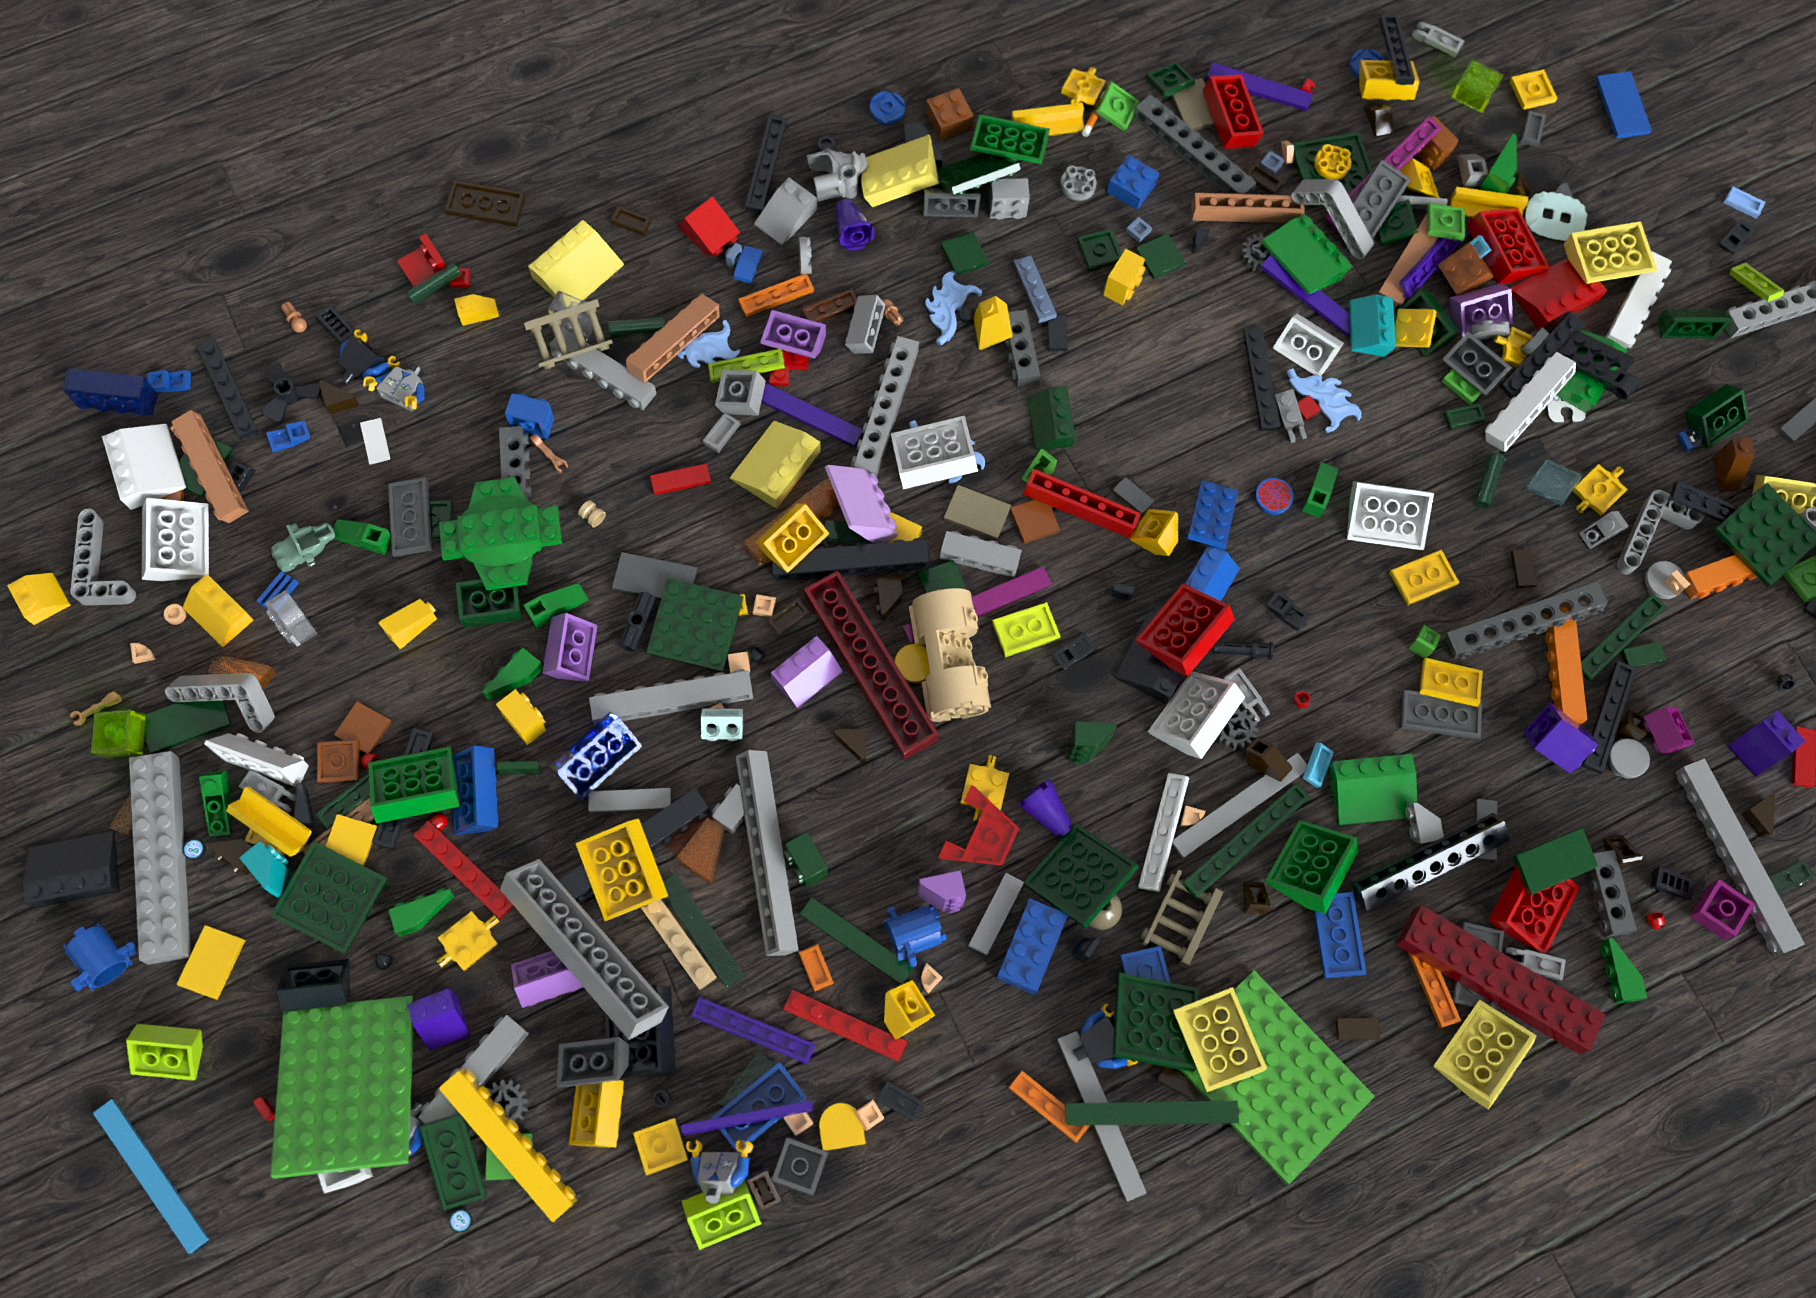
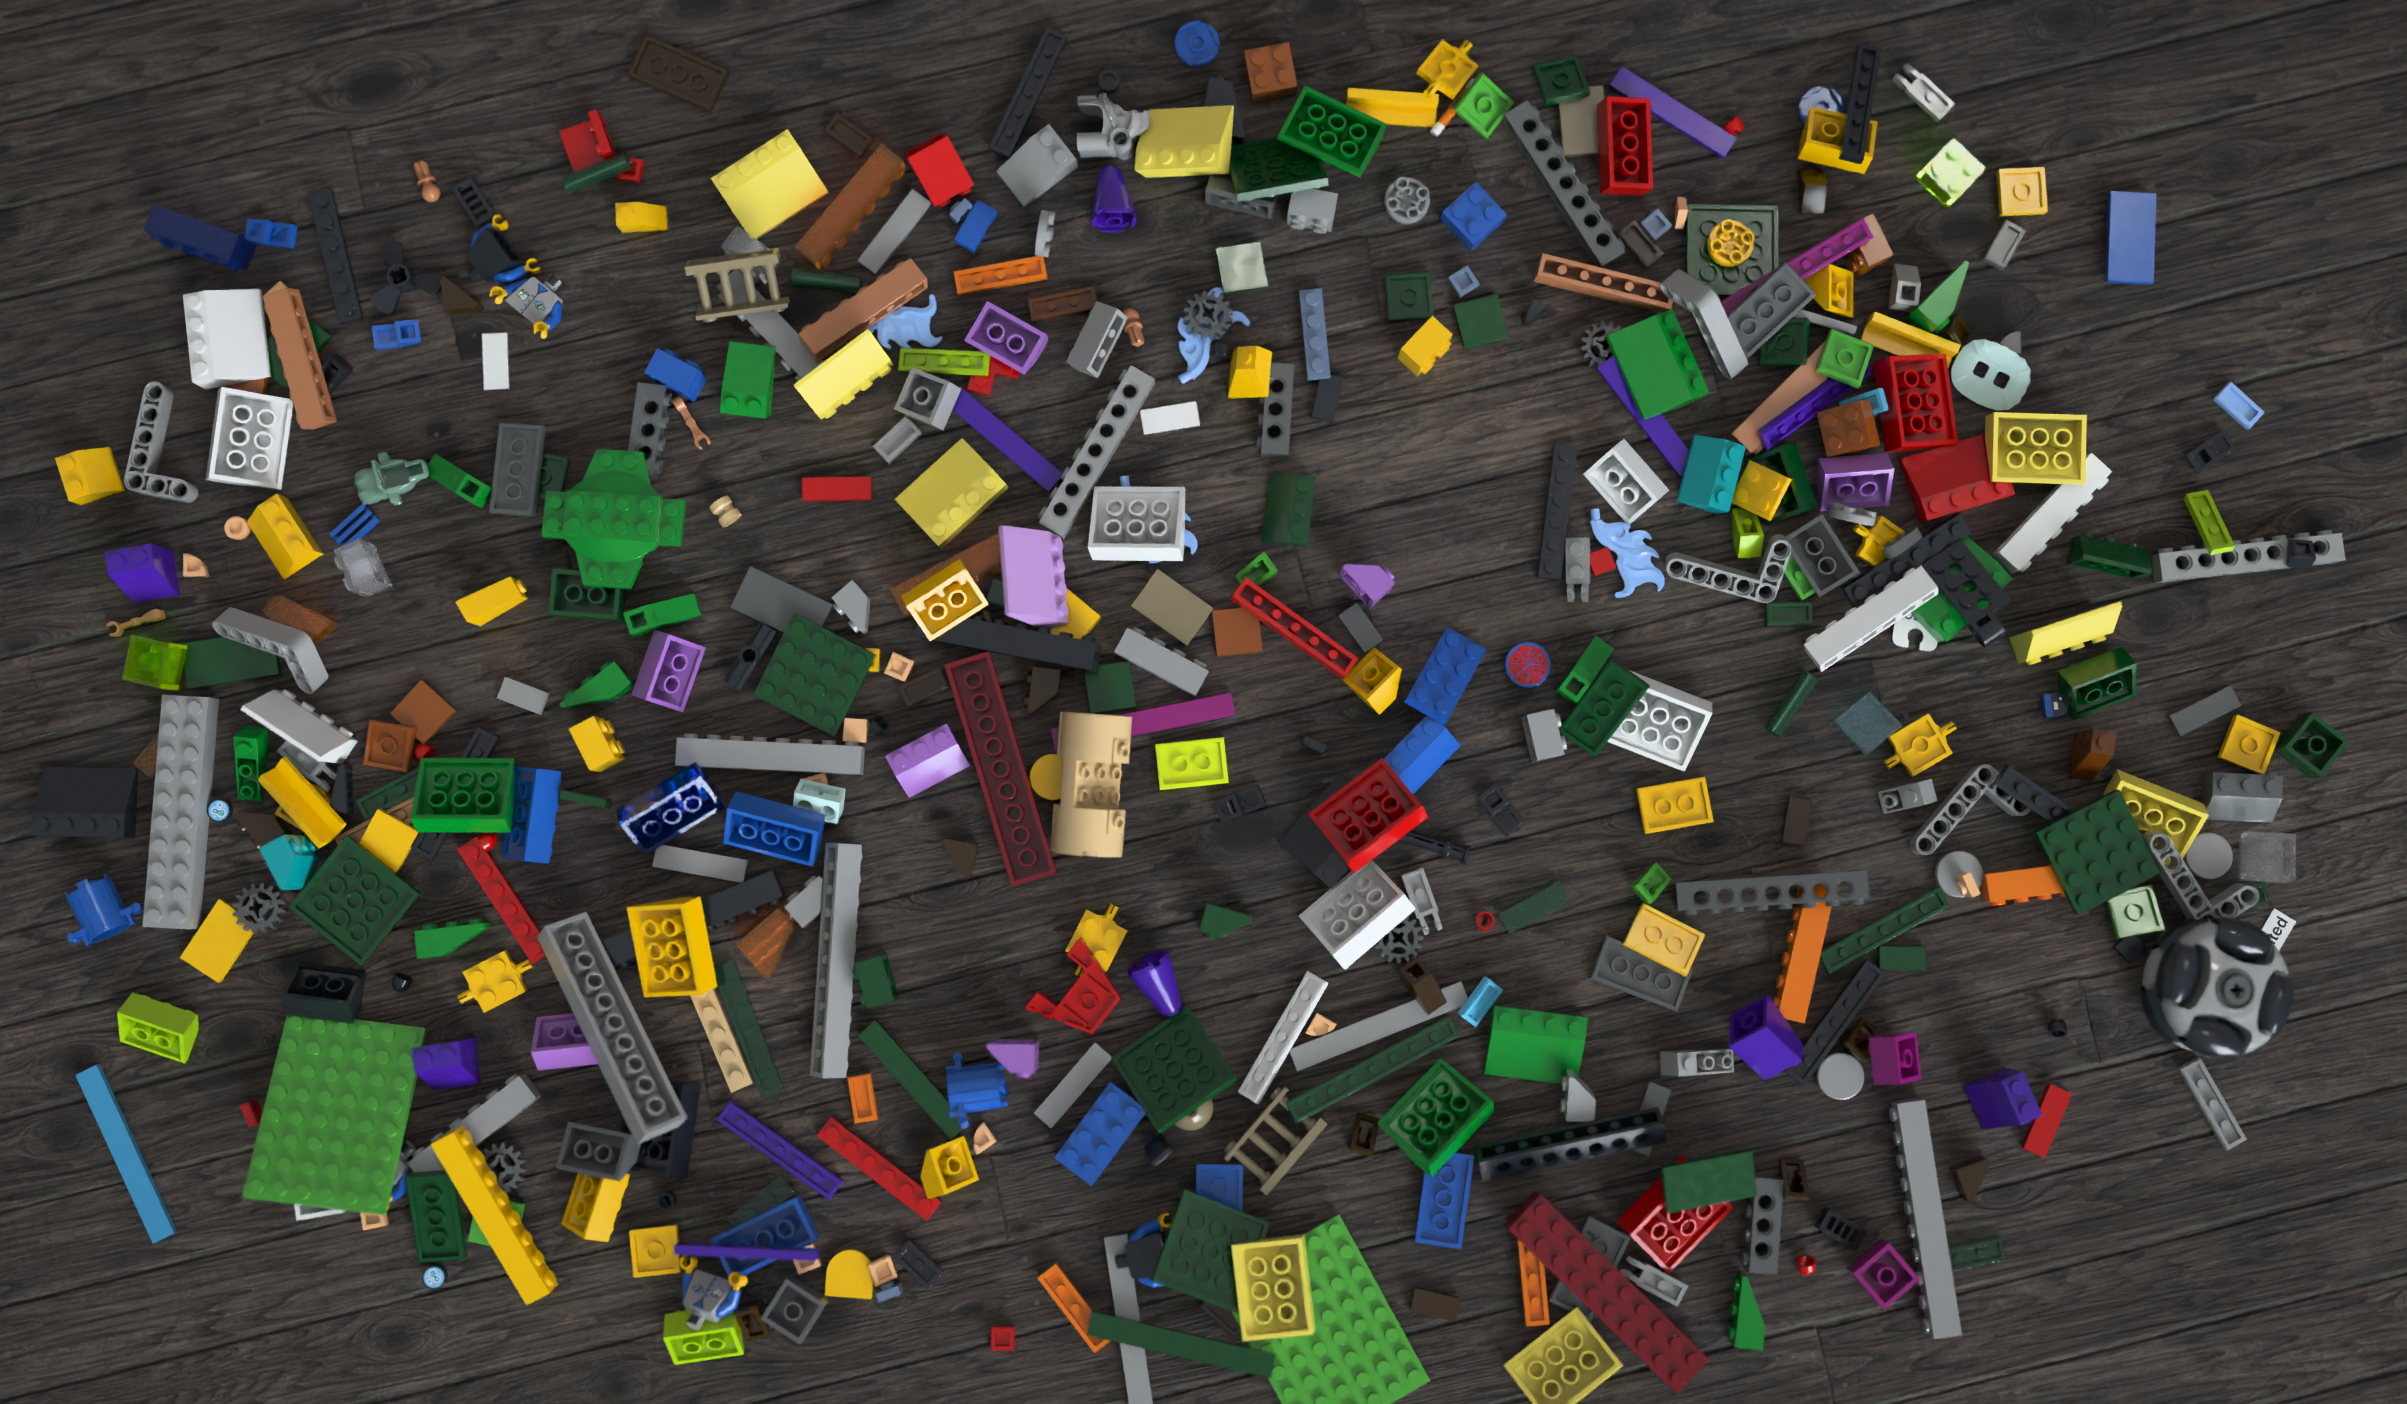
camera: 20 degrees right, 15 degrees up
none -> dark purple slope [104,543,180,603]
none -> dark grey gear [232,883,286,934]
none -> light nougat tile [360,1213,389,1230]
none -> light grey tile [497,677,550,715]
none -> green slope [720,341,776,419]
none -> blue brick [723,792,826,867]
none -> clear orange brick [794,144,906,270]
none -> light yellow slope [794,329,893,419]
none -> light grey slope [831,580,870,634]
none -> light grey tile [857,189,931,276]
none -> sand blue plate [876,1281,904,1302]
none -> red tile [991,1325,1015,1351]
none -> white sticker [1140,401,1200,435]
none -> dark grey gear [1184,291,1233,341]
none -> medium lavender slope [1339,564,1395,609]
none -> clear green tile [1498,881,1570,935]
none -> light grey brick [1521,709,1567,762]
none -> dark green tile [1559,659,1650,757]
none -> light grey slope [1660,1049,1734,1077]
none -> light grey beam [1665,534,1792,603]
none -> lime slope [1731,508,1764,558]
none -> light yellow slope [2010,601,2122,665]

